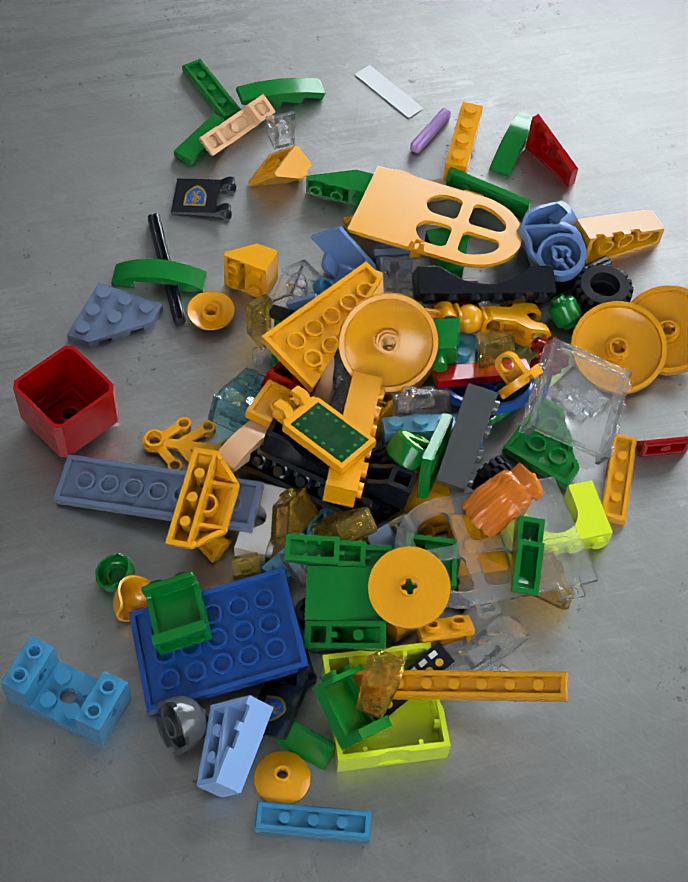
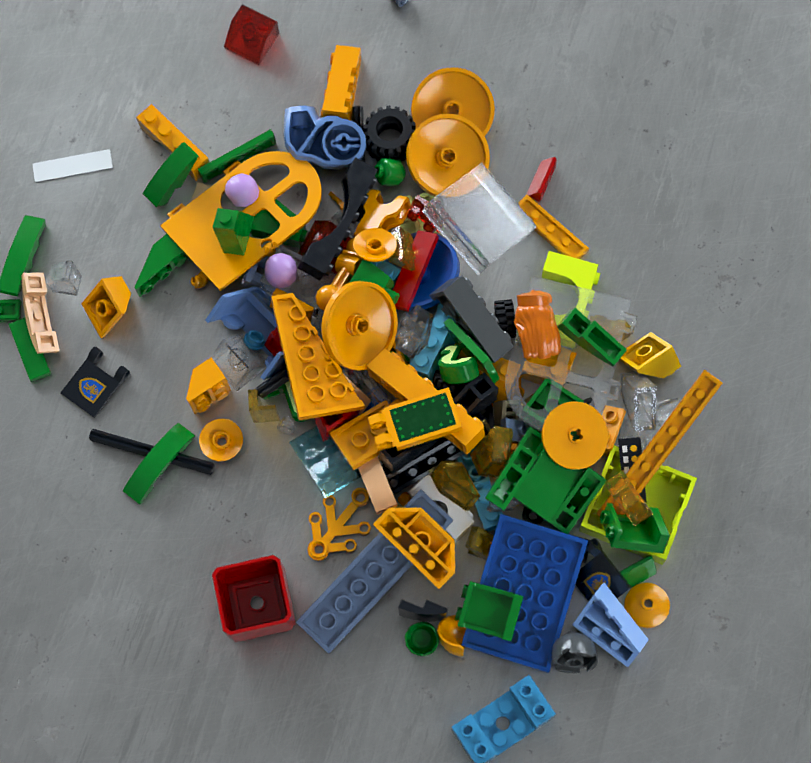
camera: 50 degrees left, 15 degrees up
sand blue plate [67,283,163,348] -> none
dark azure tile [254,801,372,843] -> none
lavender axle [410,108,451,154] -> none
green slope [489,112,533,178] -> none
light orange tile [495,351,544,400] -> none
green plate [502,397,580,490] -> none
red wing [526,114,578,187] -> none
none -> green slope [142,142,198,207]
none -> green slope [213,208,254,255]
none -> clear red slope [224,4,280,65]
none -> lavender hair [225,173,259,207]
none -> lavender hair [264,253,297,288]
none -> light orange dish [353,228,397,262]
none -> black slope [398,600,448,622]
none -> yellow slope [619,332,682,378]

